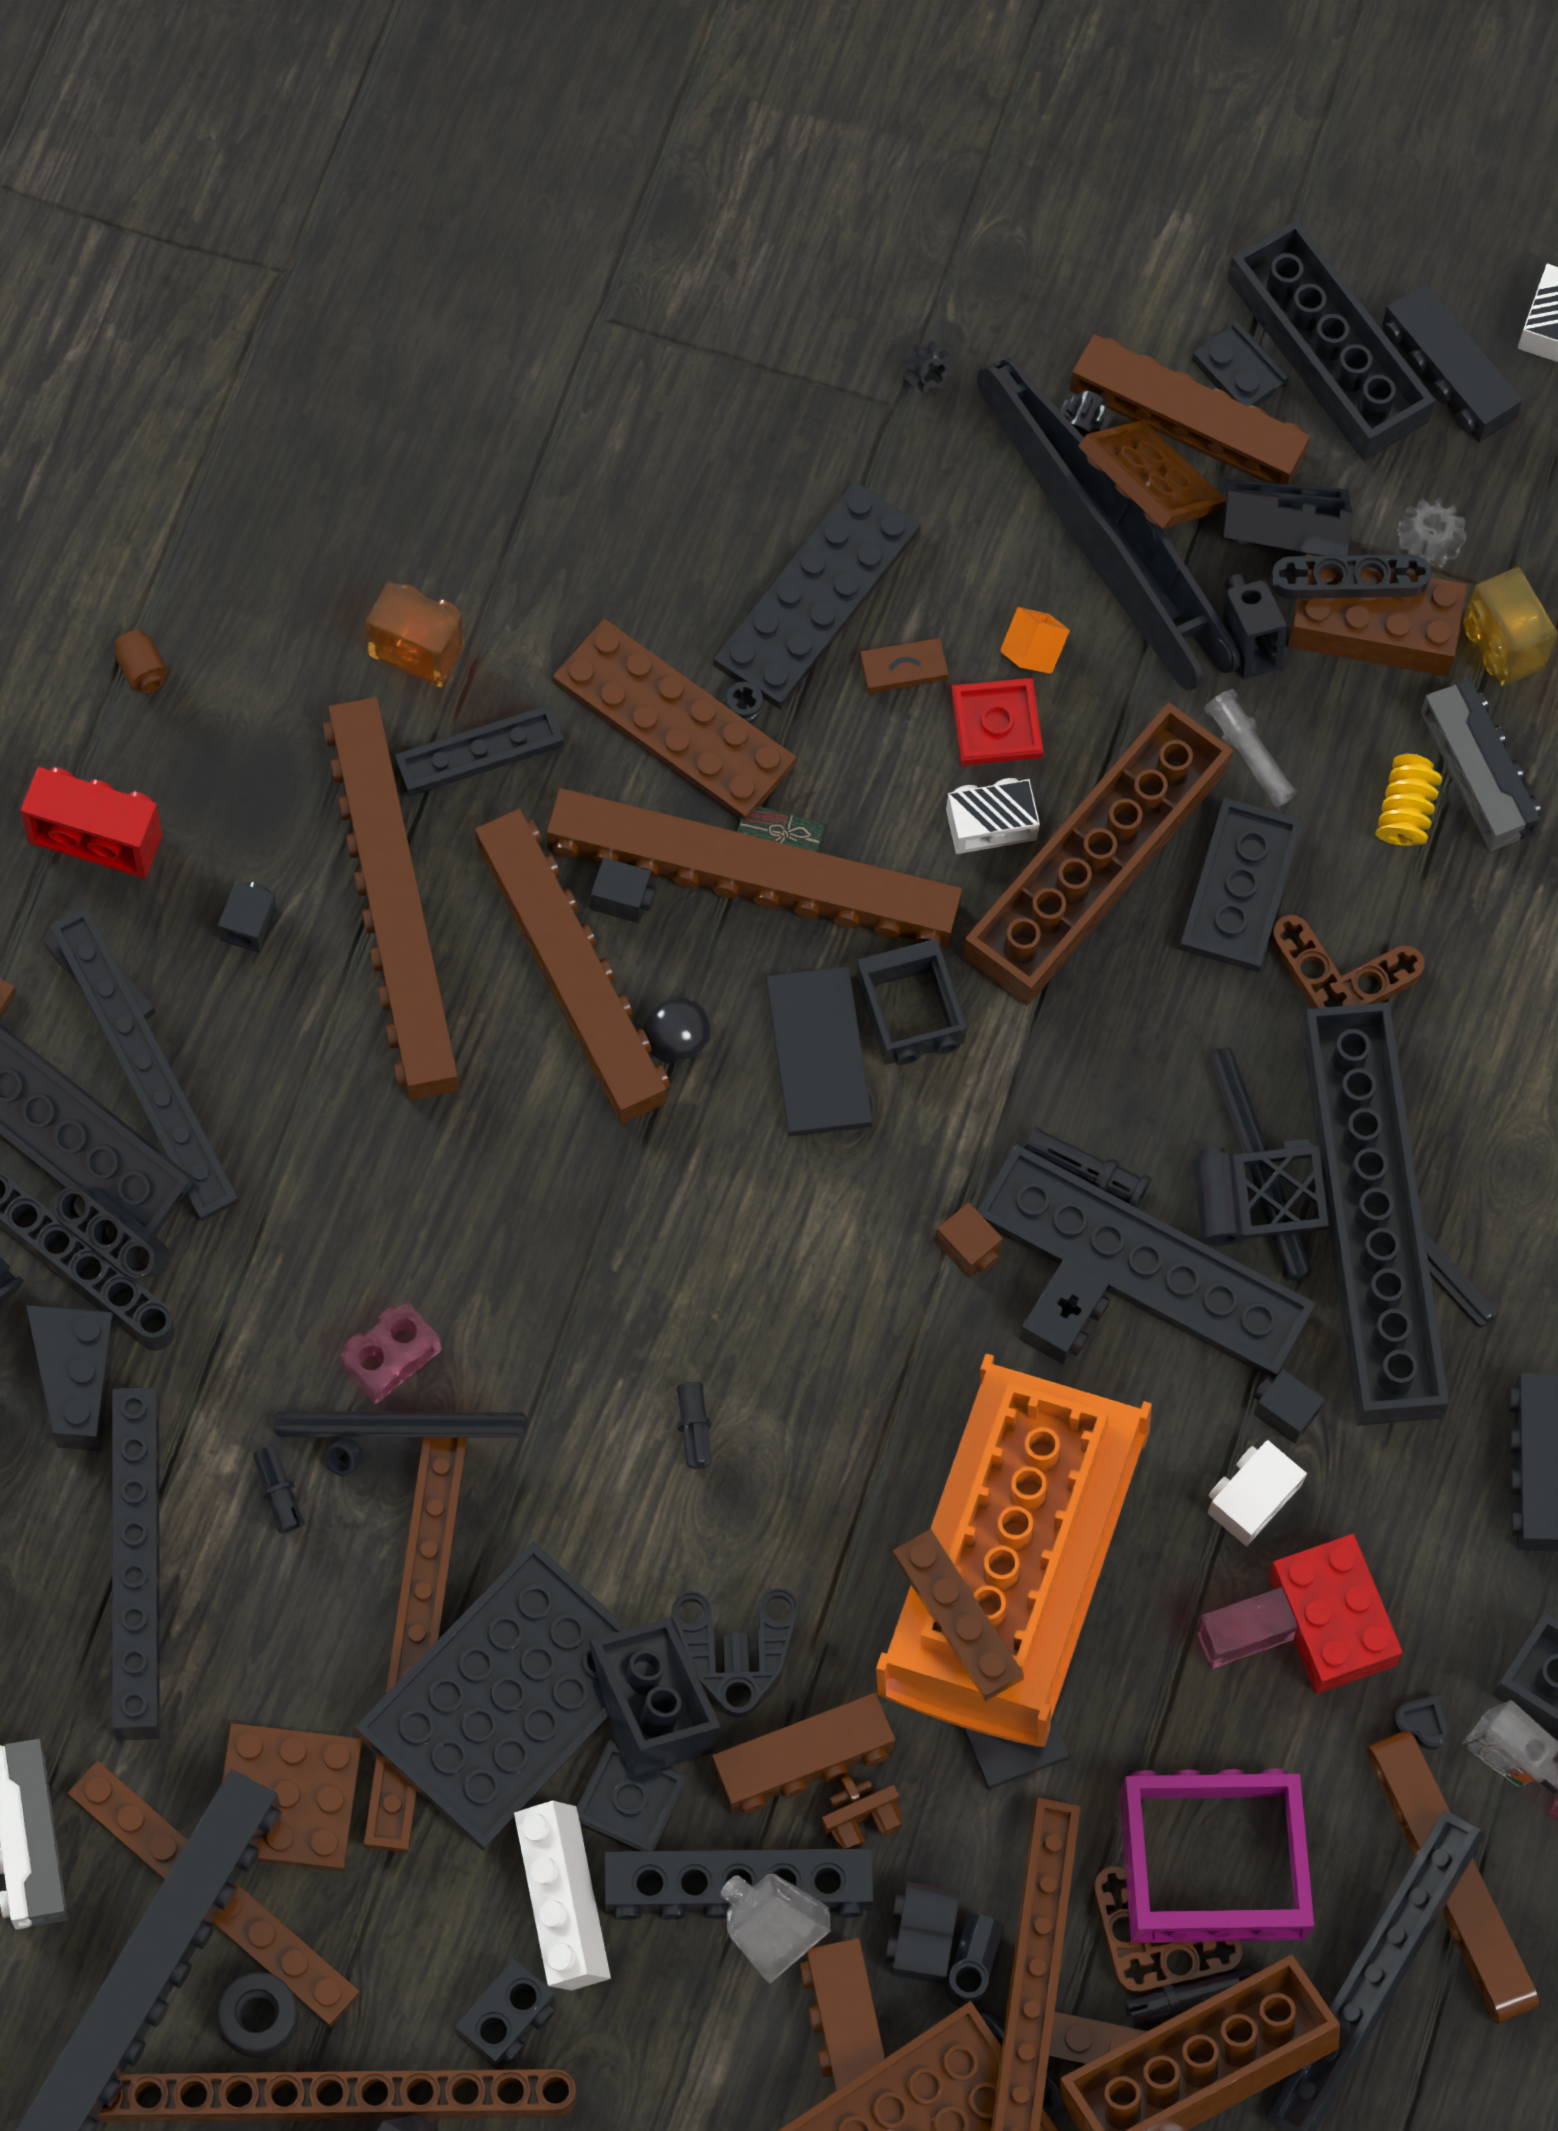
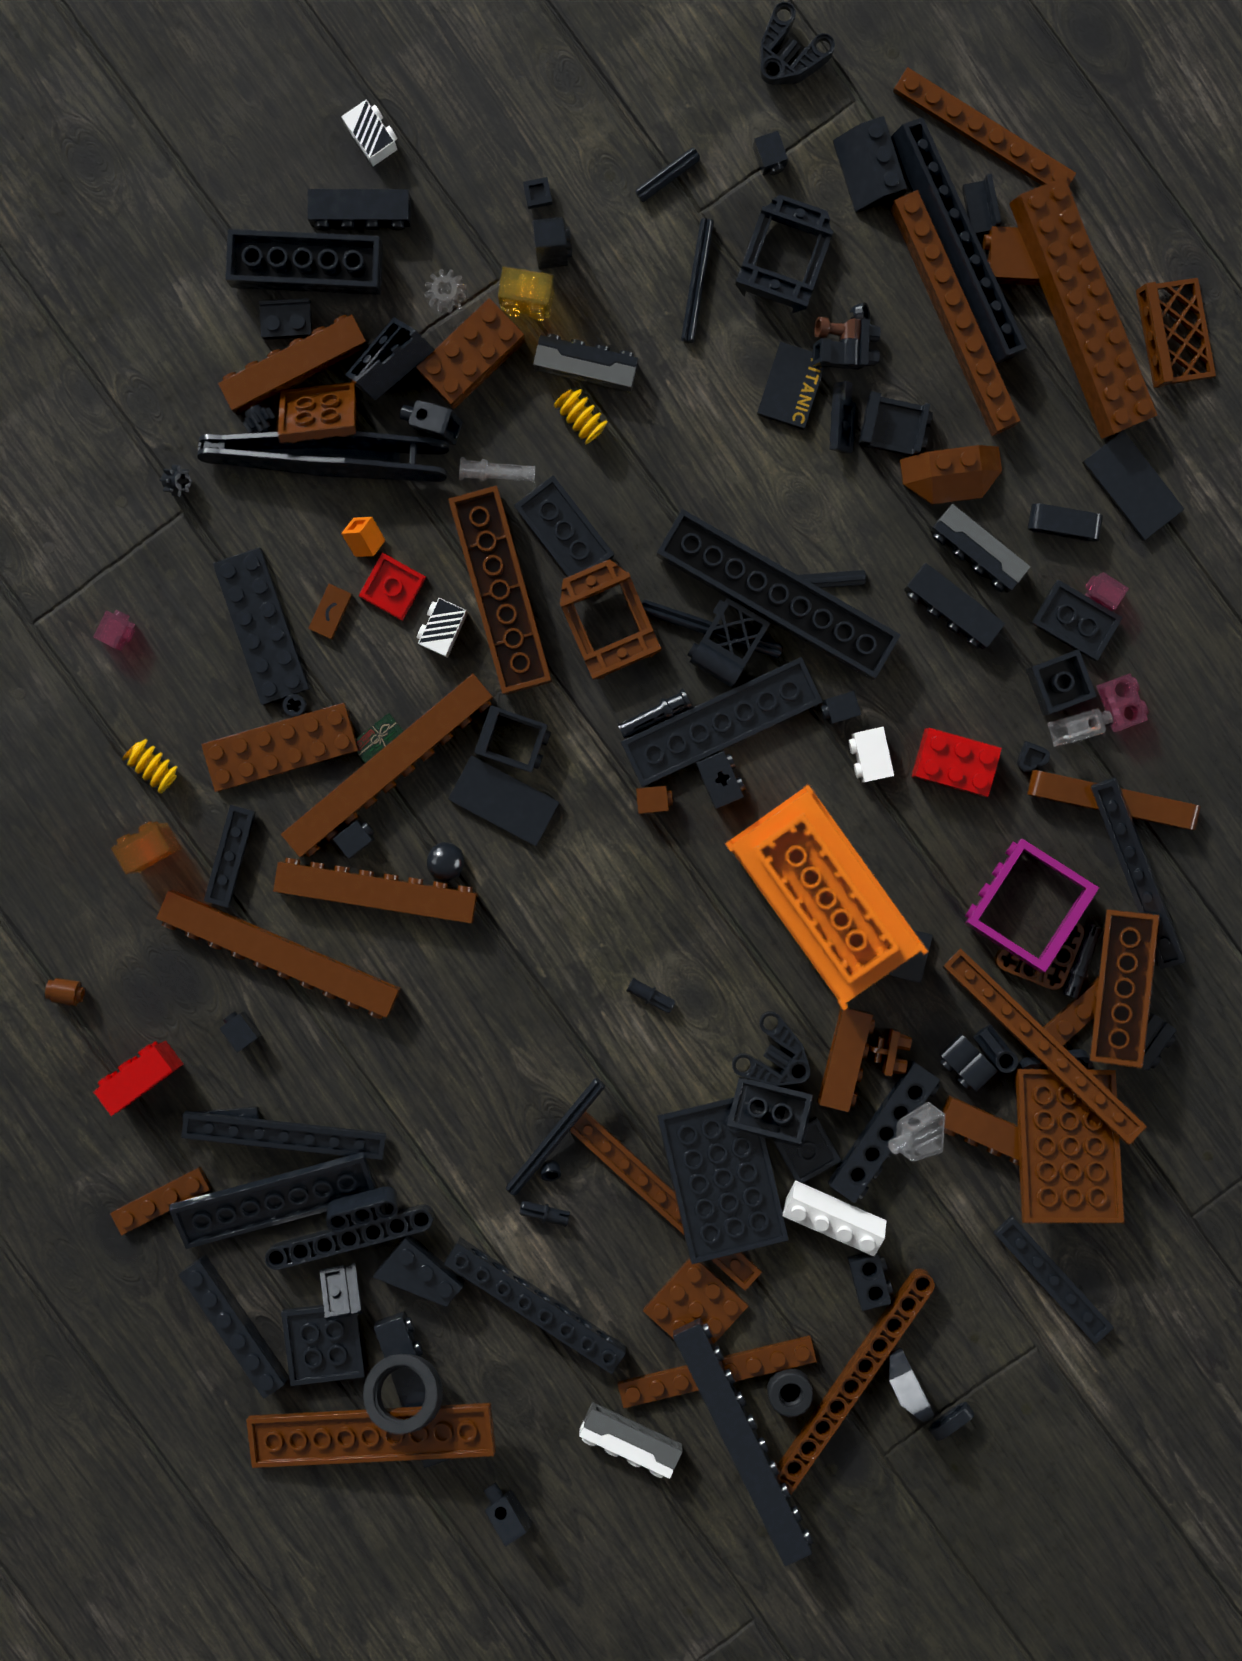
camera: 50 degrees left, 20 degrees up
clear pink brick [341,1301,441,1404] -> none
reddish brown plate [893,1529,1024,1702] -> none
clear pink brick [1196,1587,1298,1668] -> none
black beam [1270,555,1432,599] -> none
reddish brown beam [1271,915,1424,1009] -> none
none -> clear pink brick [93,609,135,651]
none -> yellow piece [122,739,178,793]
none -> reddish brown wedge [559,559,662,680]

